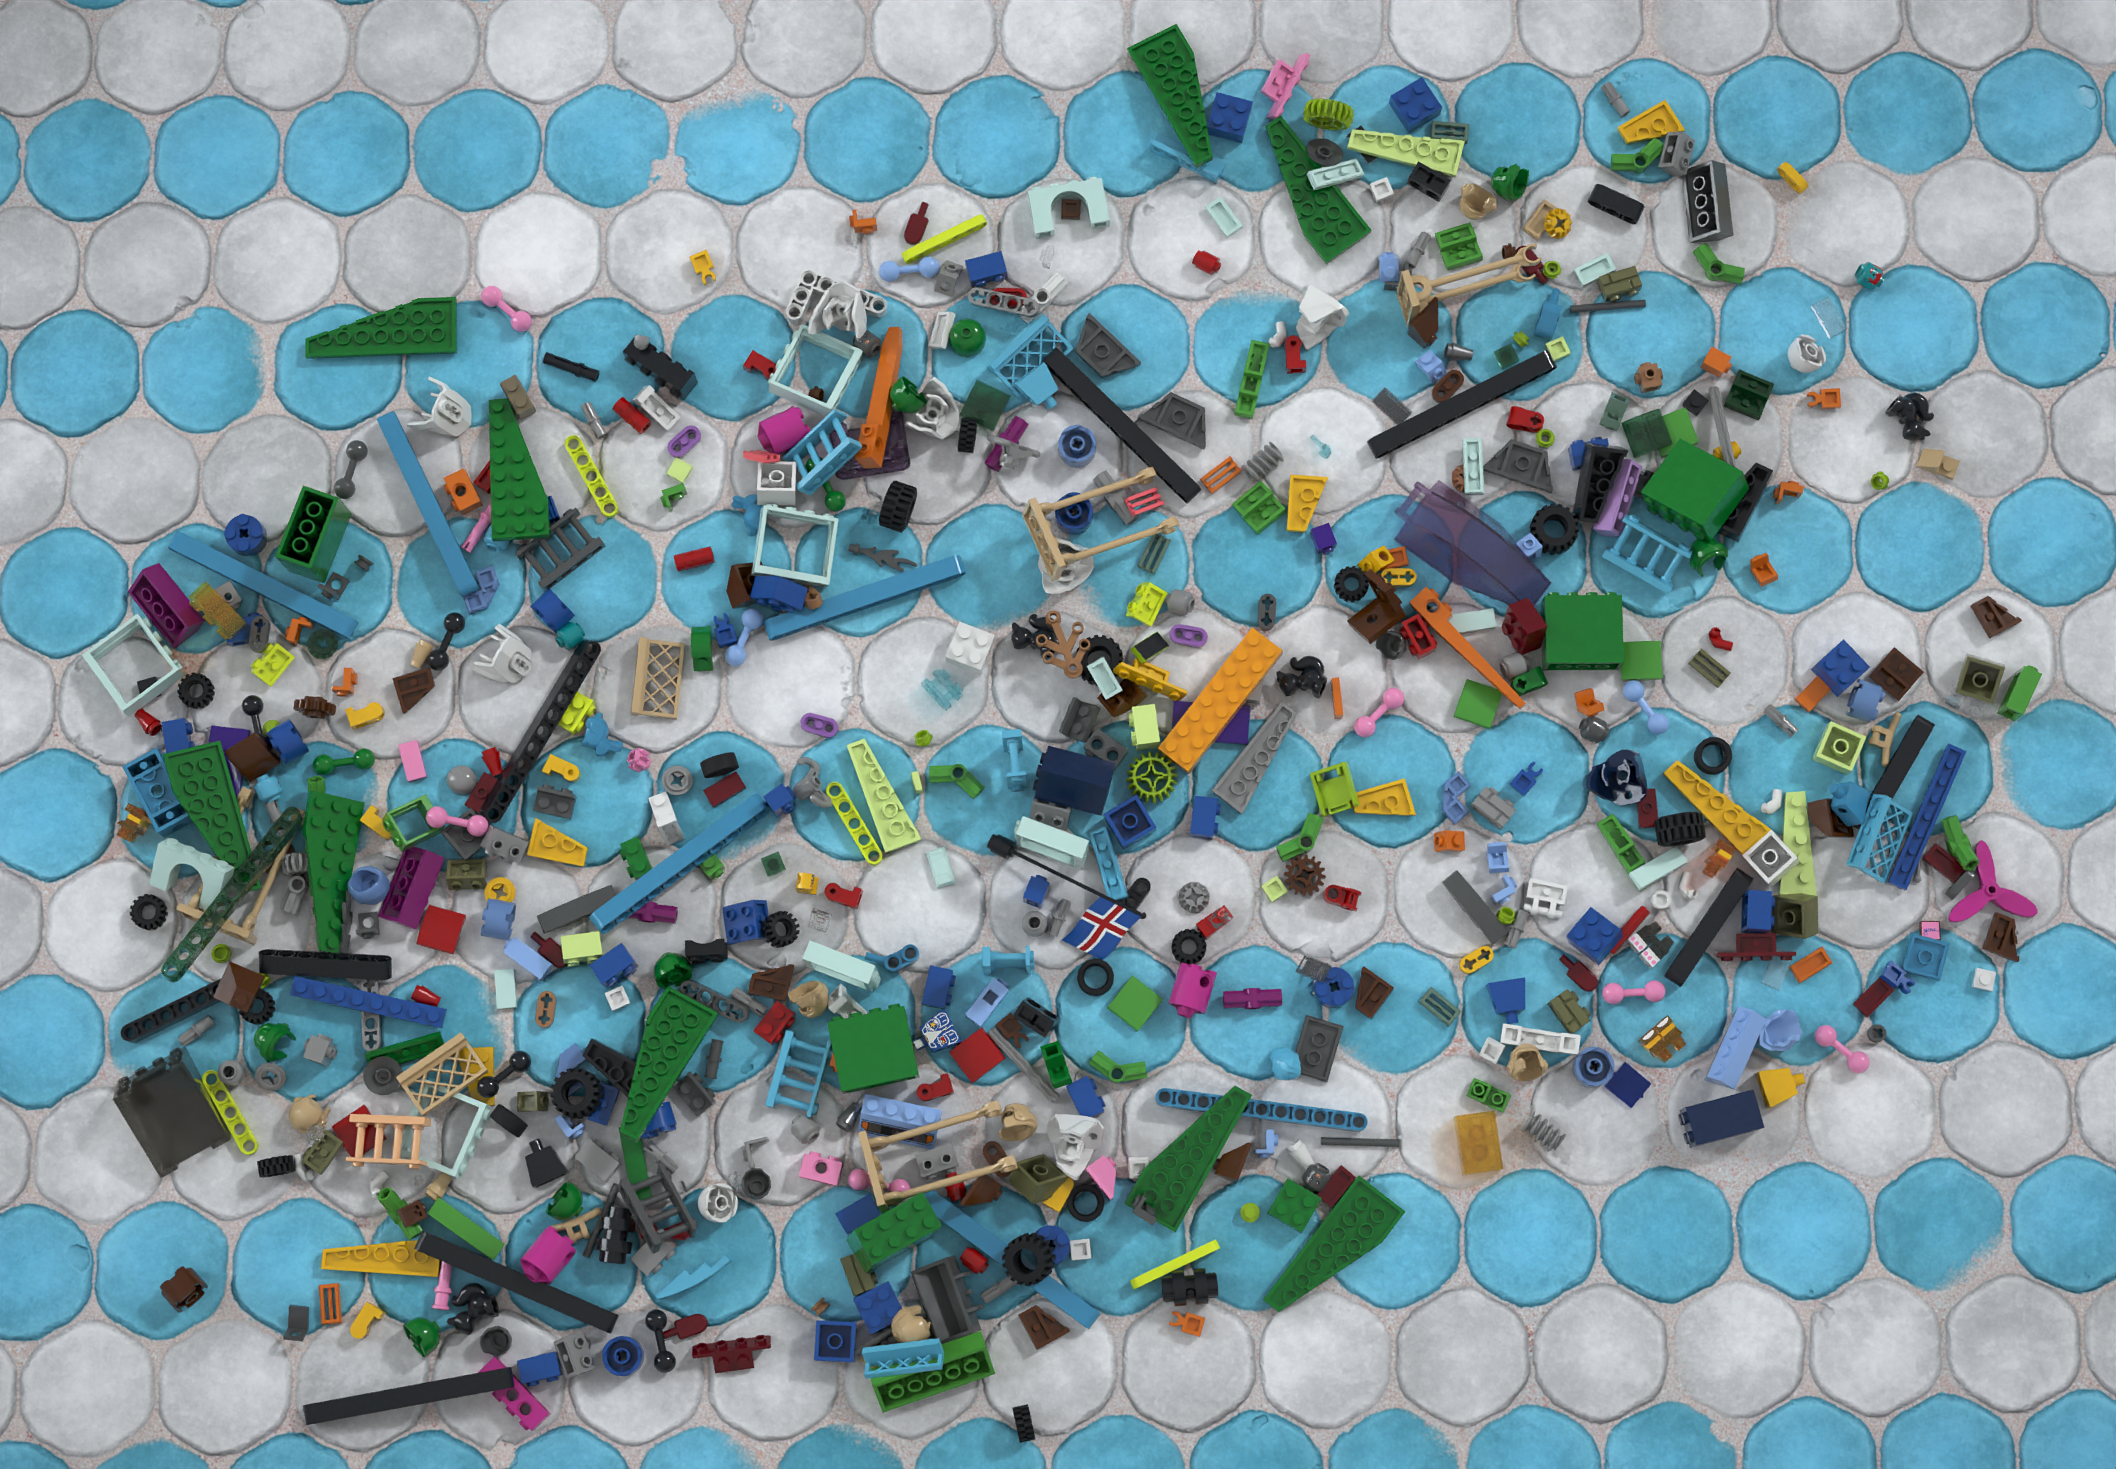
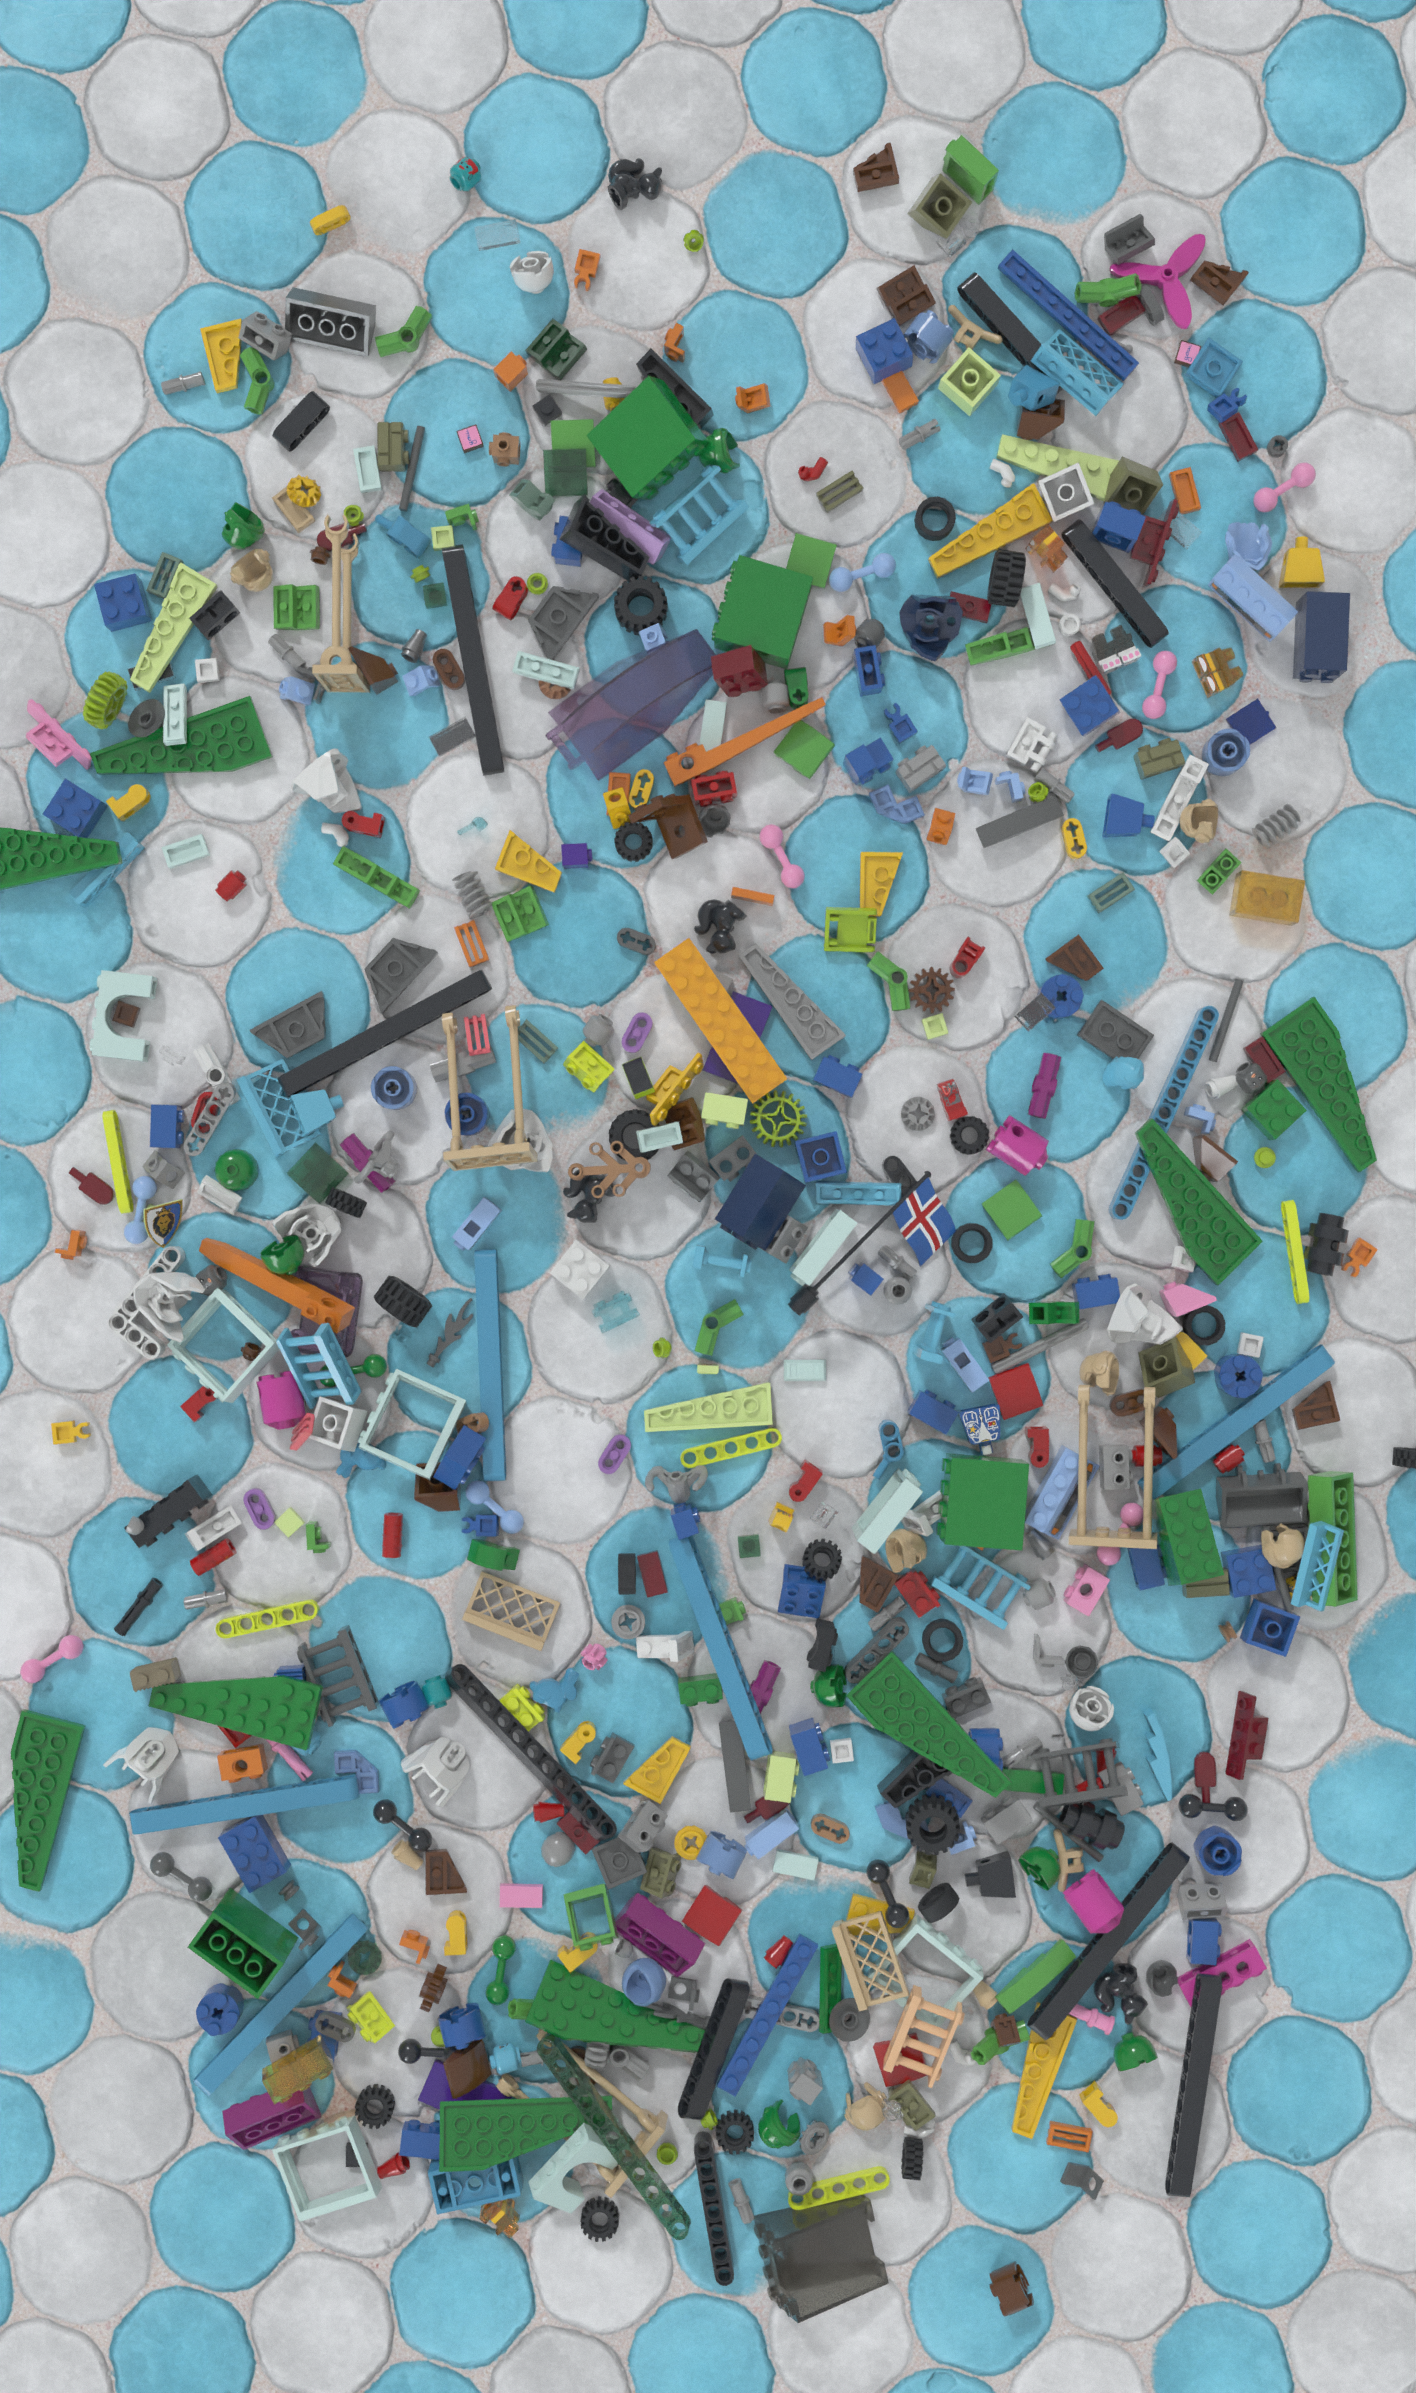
camera: 80 degrees left, 10 degrees up
reddish brown slope [213,961,266,1013] -> none
bright pink piece [426,806,489,837] -> none
black tyre [1002,1233,1056,1286] -> none
dark grey bracket [1132,1192,1157,1226] -> none
tan slope [1916,449,1960,480] -> none
white plate [1972,968,1996,992] -> none
none -> yellow leg [106,784,151,821]
none -> shield [144,1199,183,1248]
none -> blue brick [218,1815,291,1893]
none -> bright green bracket [444,504,479,531]
none -> light blue brick [452,1197,502,1251]
none -> bright pink tile [456,424,484,454]
none -> blue brick [843,737,894,785]
none -> blue brick [853,645,885,697]
none -> black tyre [922,1619,964,1662]
none -> dark grey bracket [1104,214,1155,265]

